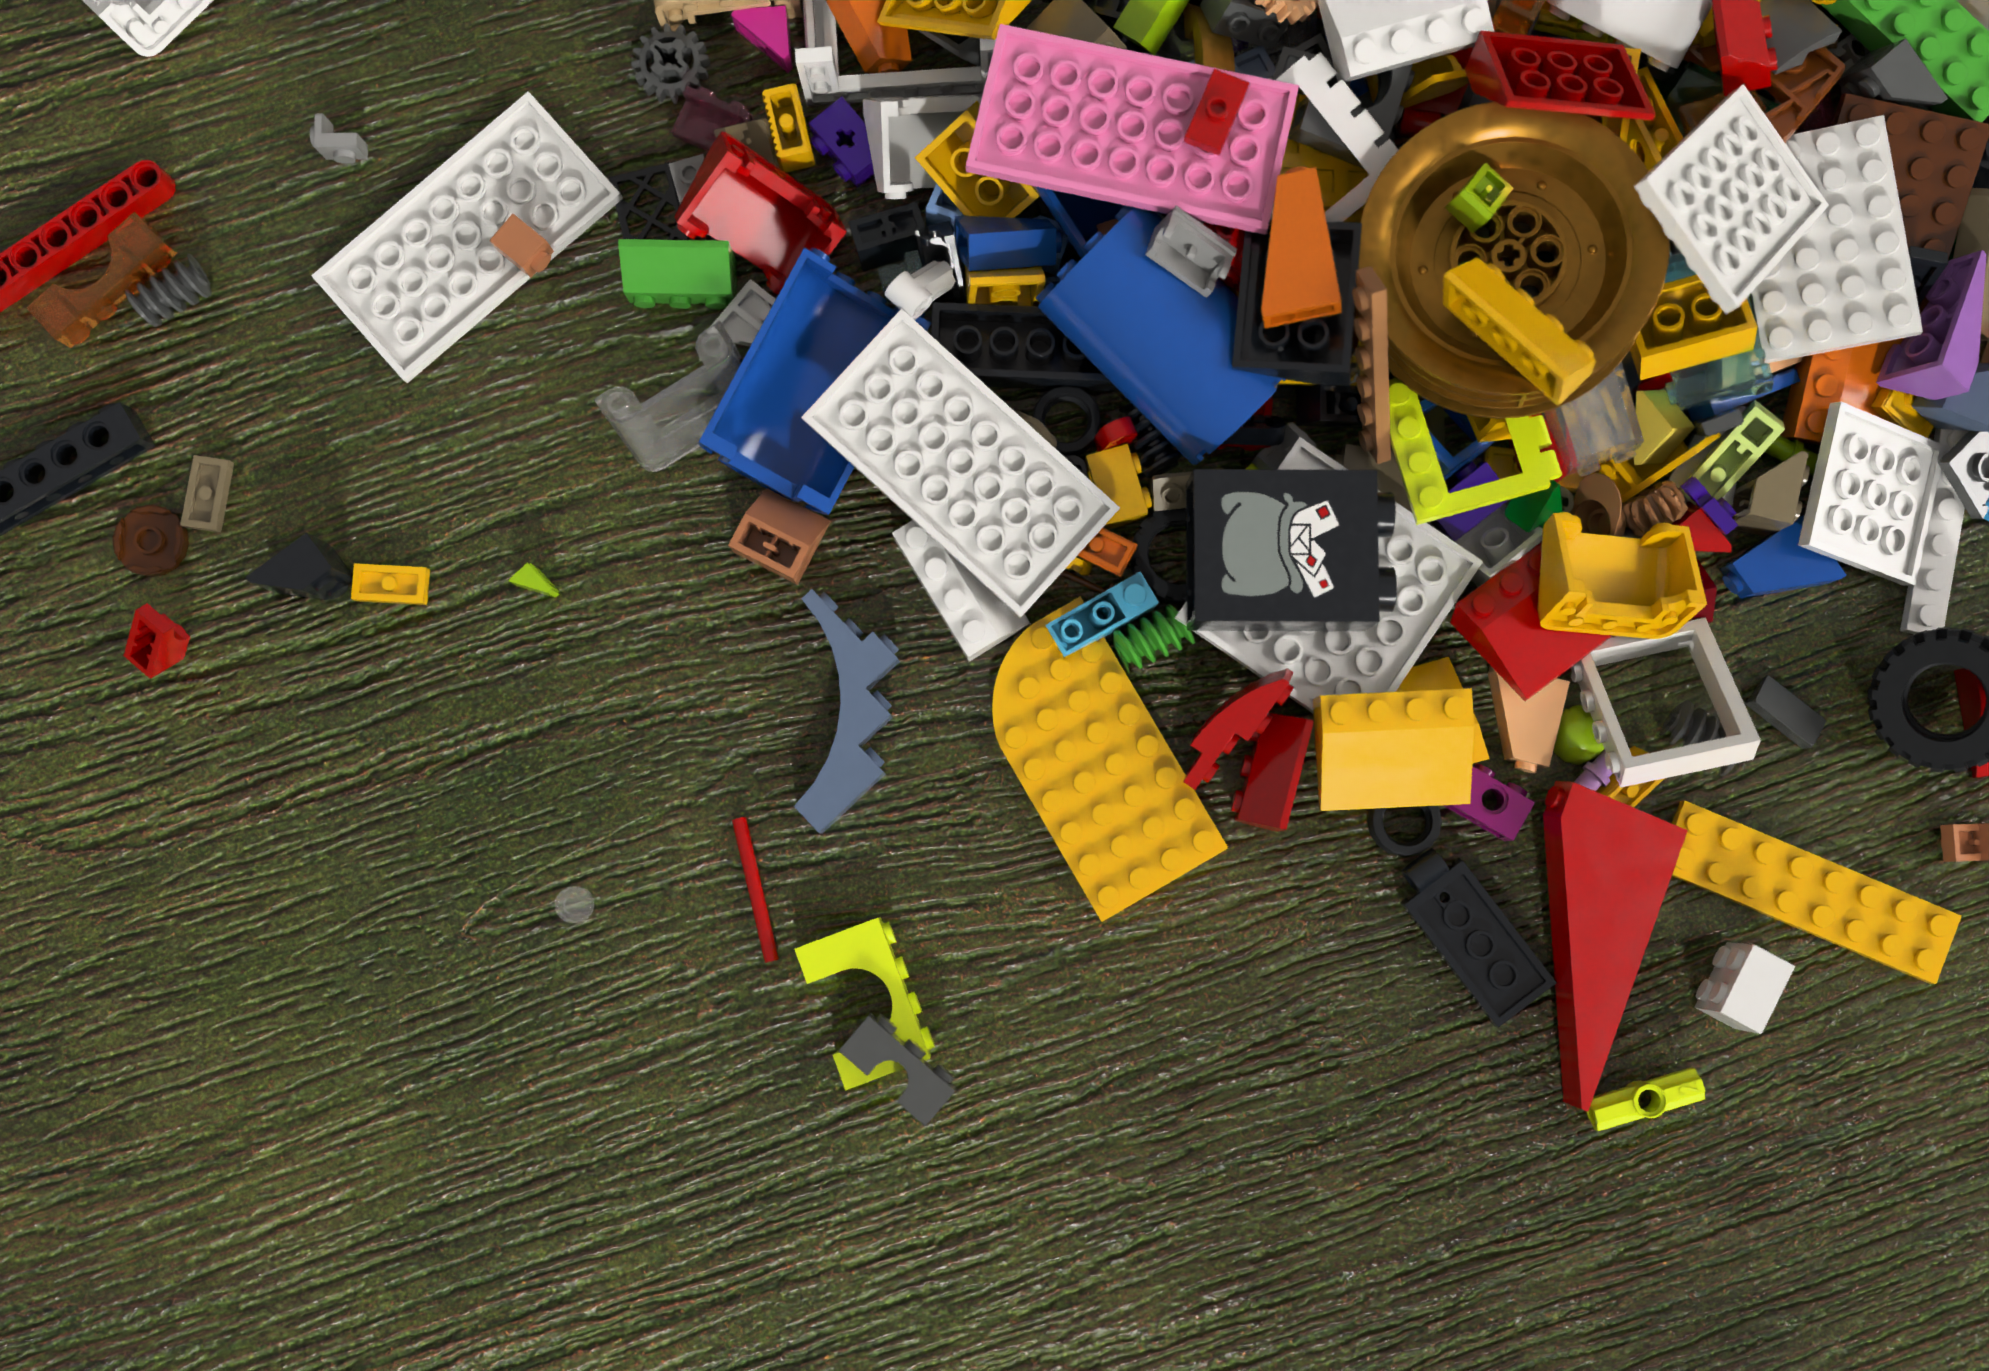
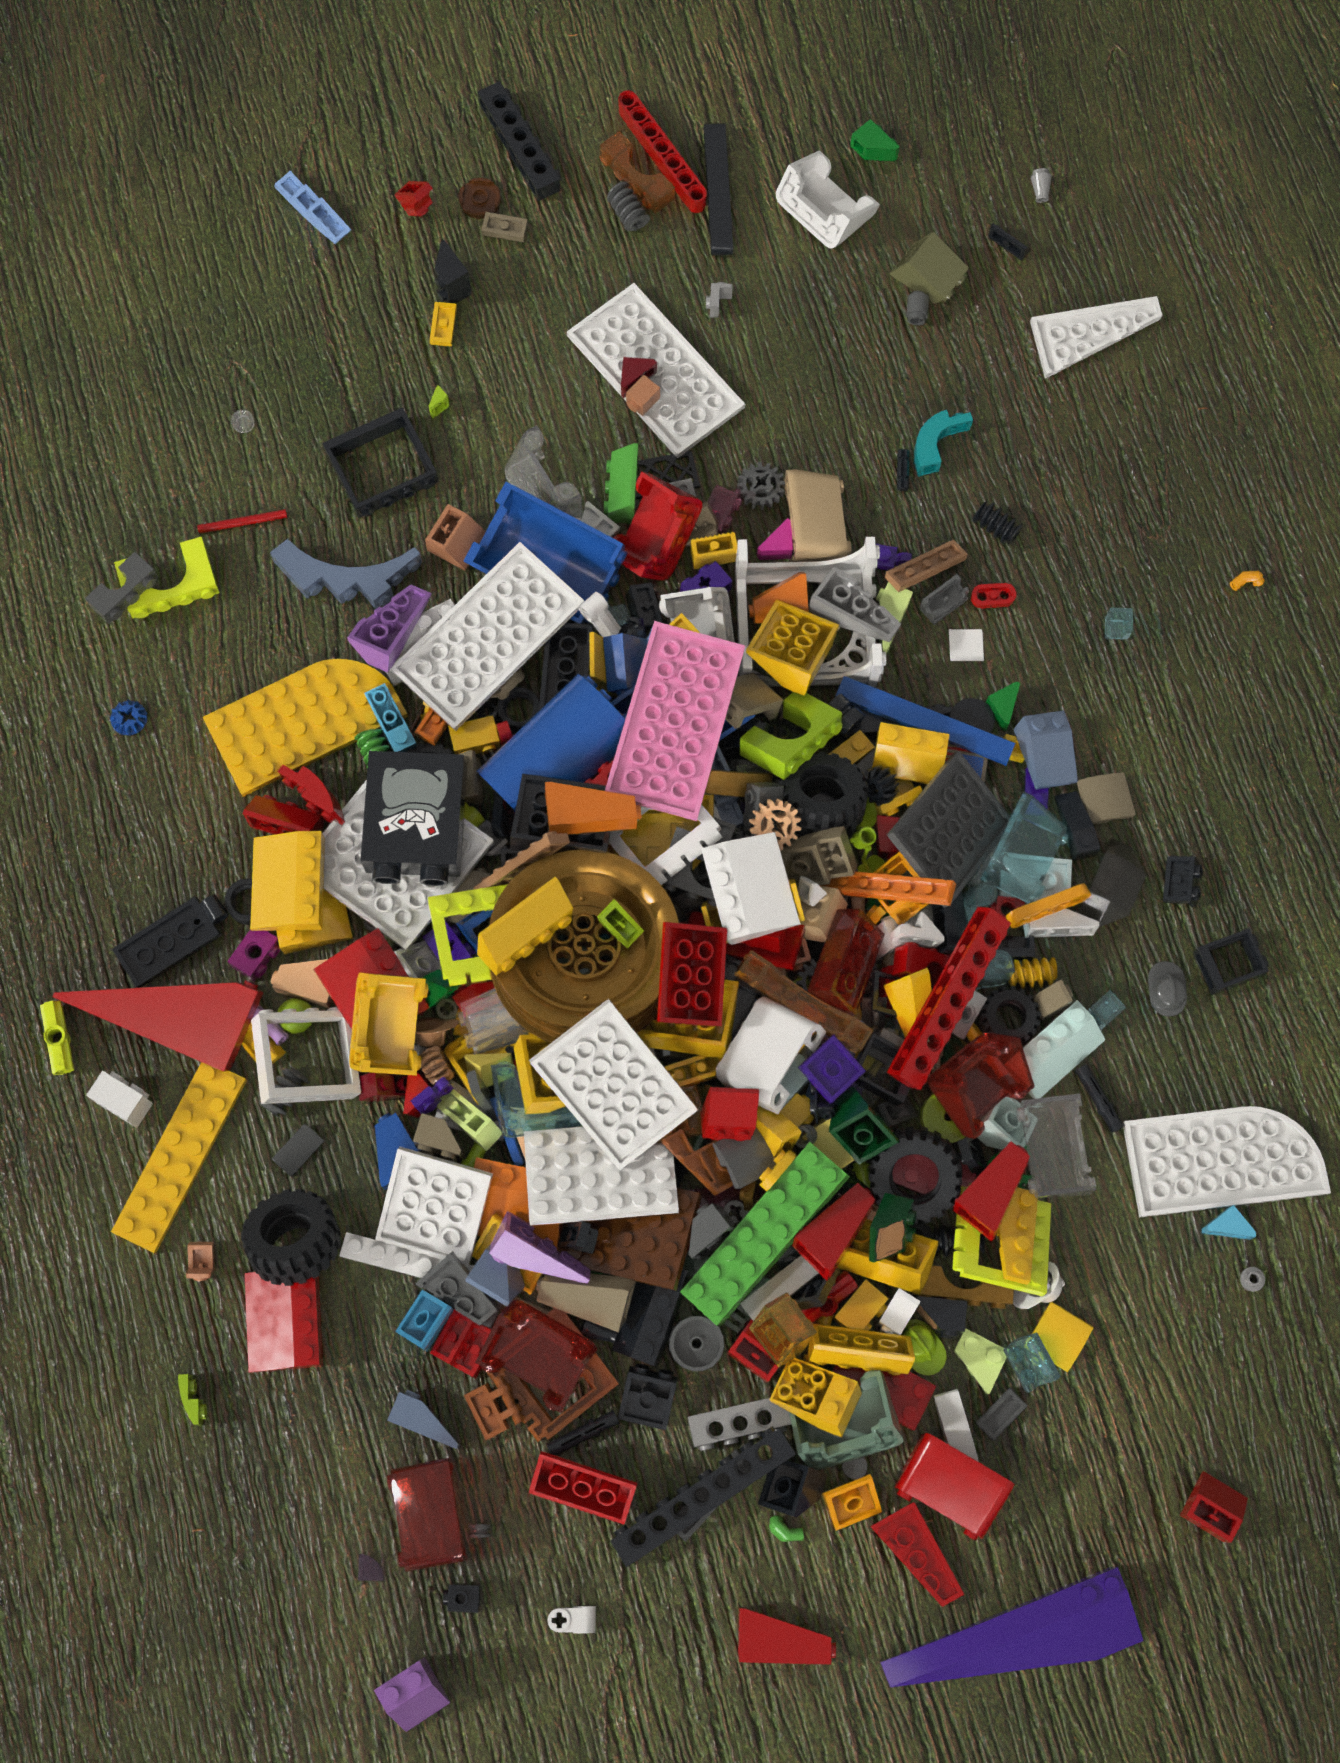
camera: 85 degrees right, 10 degrees down
light grey hinge [1145,206,1237,298] -> none
red plate [1184,69,1250,156] -> none
none -> blue gear [109,699,147,735]
none -> light blue slope [274,171,351,244]
none -> black window [322,407,439,518]
none -> medium lavender wedge [347,585,431,672]
none -> dark red slope [621,357,657,398]
none -> black beam [704,123,733,256]

